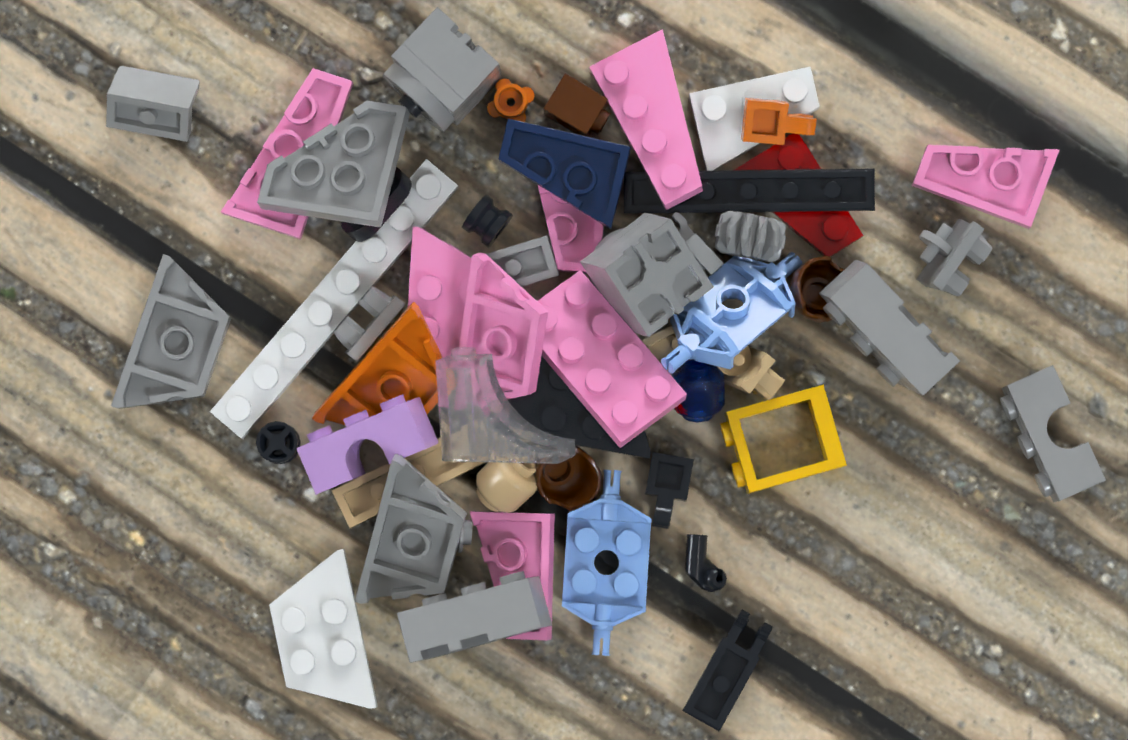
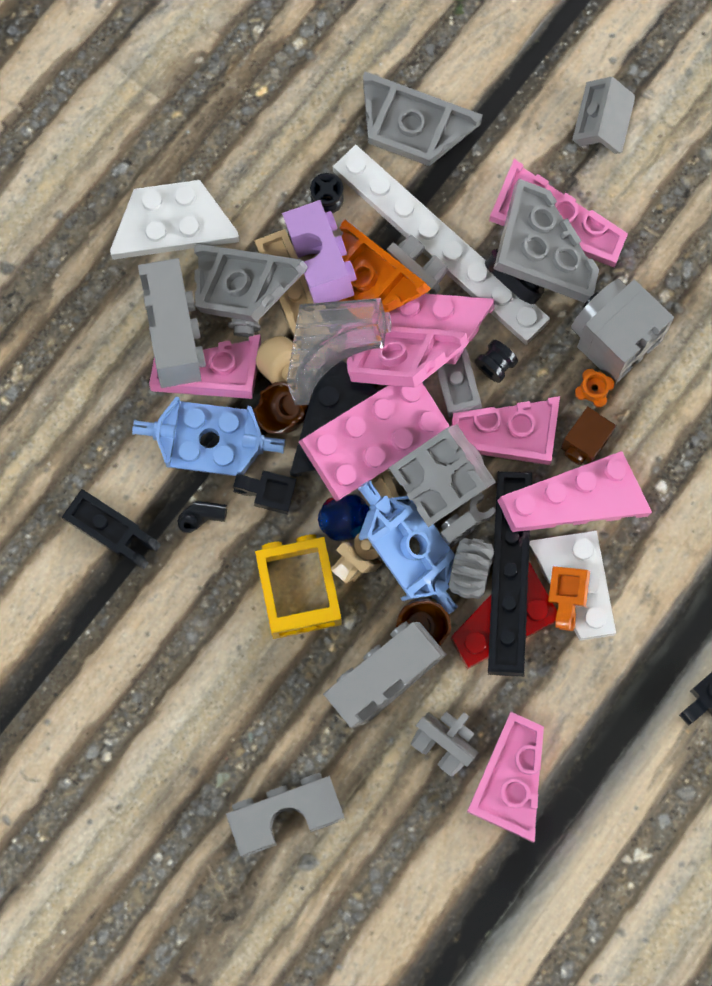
camera: 90 degrees right, 10 degrees down
dark blue wing [498,119,631,230] -> none

